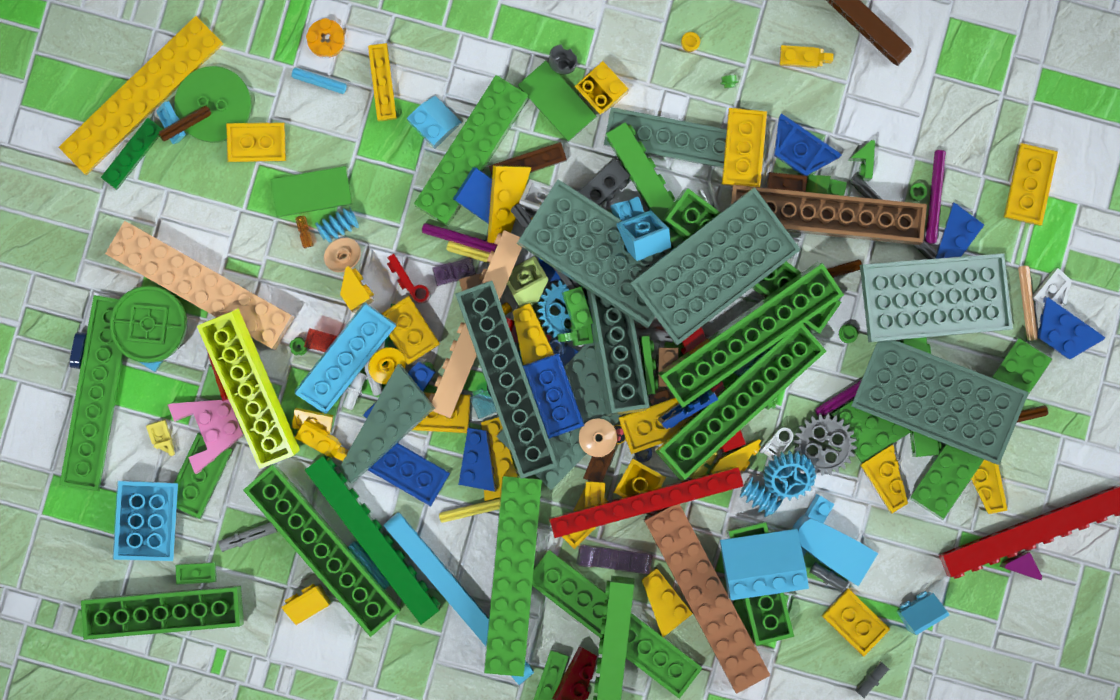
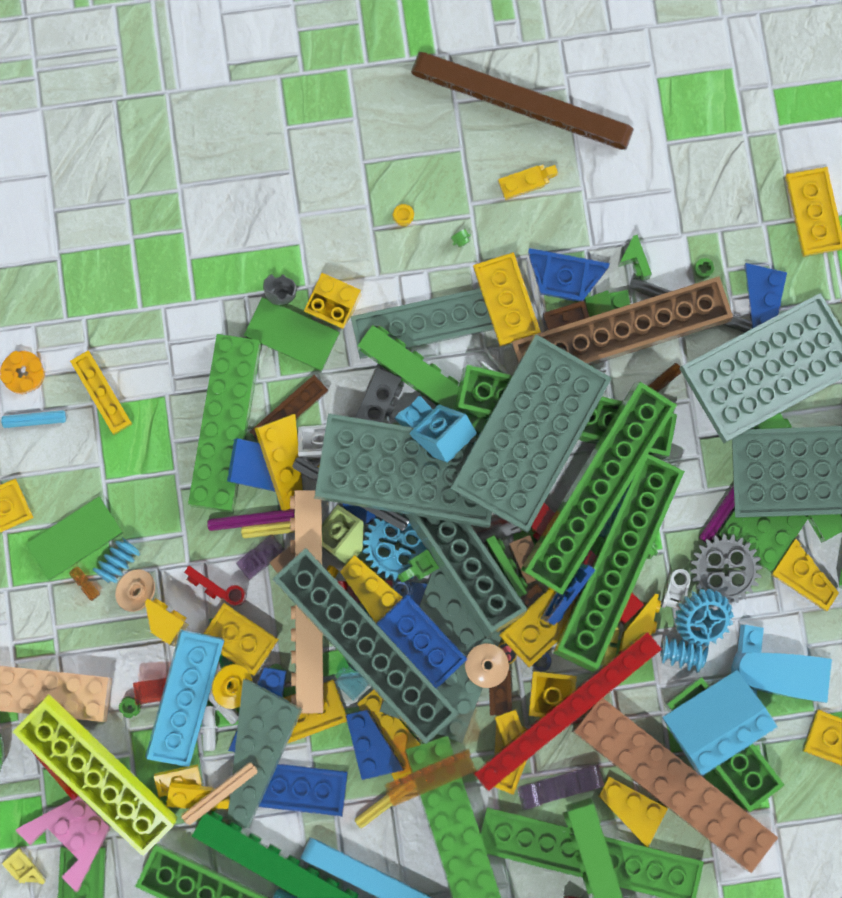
camera: 20 degrees left, 5 degrees down
medium azure slope [407,96,462,149] -> none
bright green plate [562,287,593,330] -> none
dark grey pin [809,562,849,593] -> none
bright green plate [838,324,858,343] -> none
magenta axle [925,150,946,244] -> none
none -> light nougat axle [182,763,258,825]
none -> clear orange fence [384,749,476,807]

